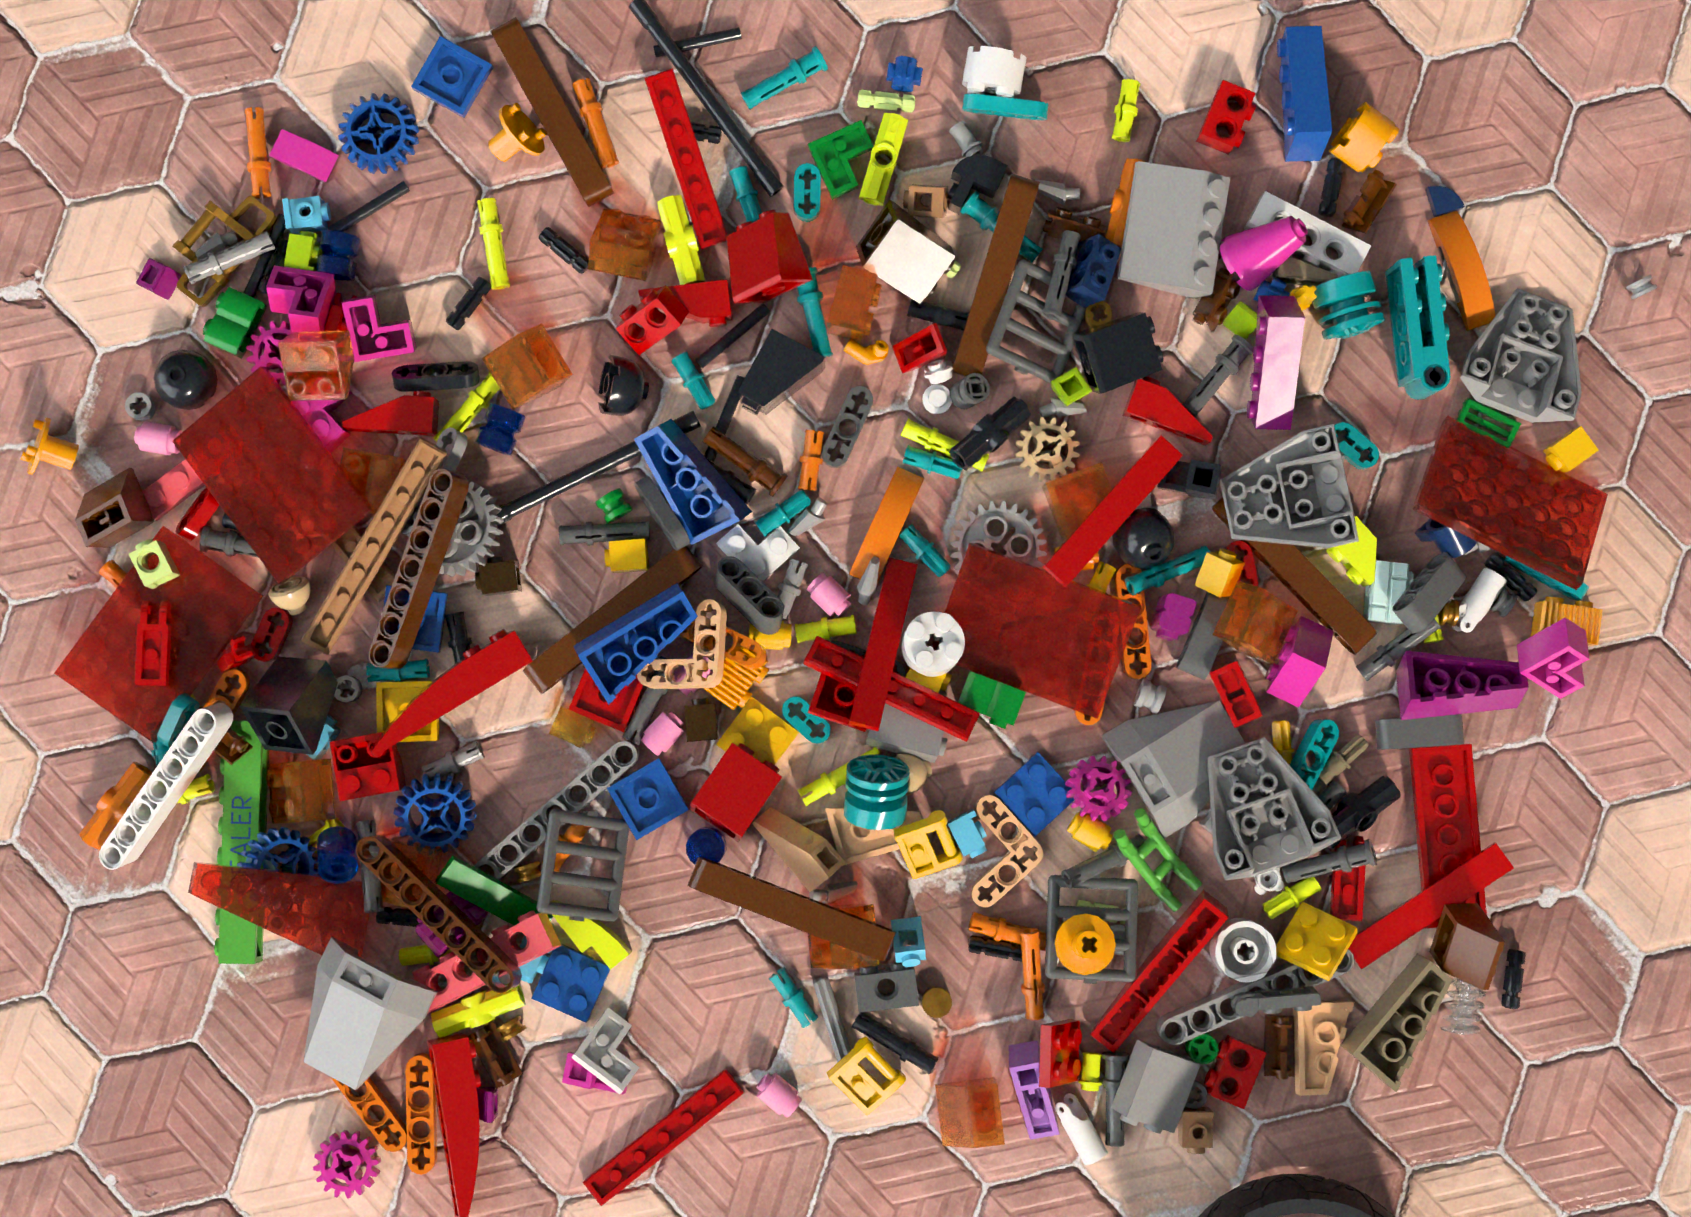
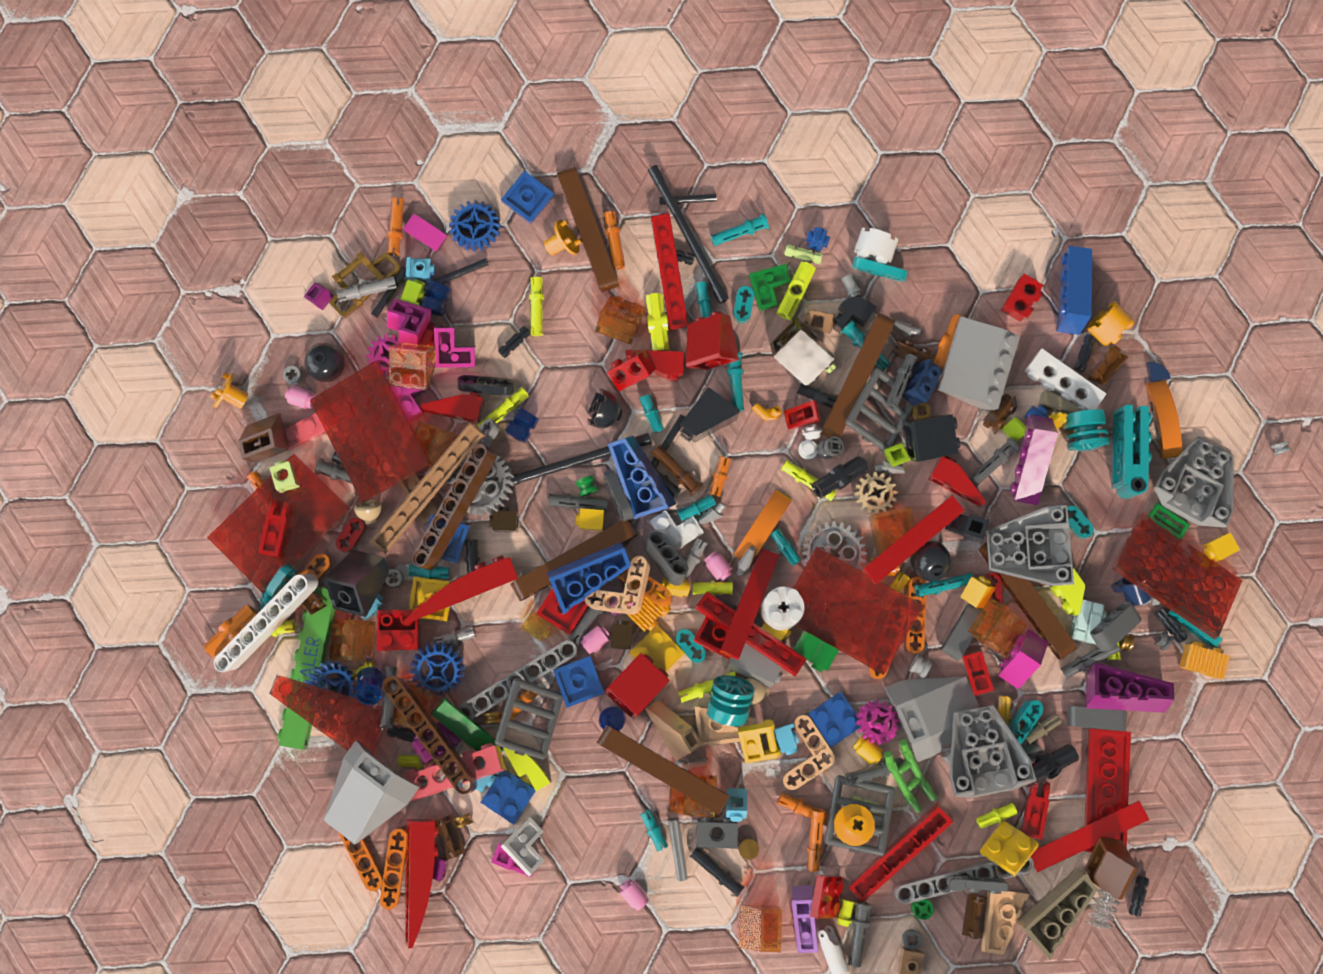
camera: 15 degrees right, 5 degrees down
red beam [175,487,222,541] -> none
light grey bar [196,231,238,261] -> none
green brick [203,287,267,359] -> none
red plate [216,635,256,673] -> none
black axle [258,238,288,295] -> none
dark pink gear [313,1129,382,1199] -> none
neon yellow piece [431,983,526,1038] -> none
clear orange slope [482,323,573,410] -> none
black axle [538,227,591,274] -> none
red tile [583,1068,744,1206] -> none
black bar [695,303,770,369] -> none
dark grey beam [822,386,873,468] -> none
yellow plate [826,1037,906,1116] -> none
clear orange brick [827,265,882,343] -> none
teal axle [903,445,962,479] -> none
black axle [968,935,1022,962] -> none
light grey brick [1111,1039,1200,1134] -> none
neon yellow pin [1112,79,1141,142] -> none
magenta brick [1150,593,1197,641] -> none
red brick [1204,1035,1267,1109] -> none
white brick [1209,918,1277,982] -> none
dark pink cone [1220,216,1308,291] -> none
white plate [1254,867,1284,895] -> none
dark grey pin [1282,839,1377,884] -> none
white piece [1452,568,1507,632] -> none
dark pink brick [1517,617,1589,699] -> none

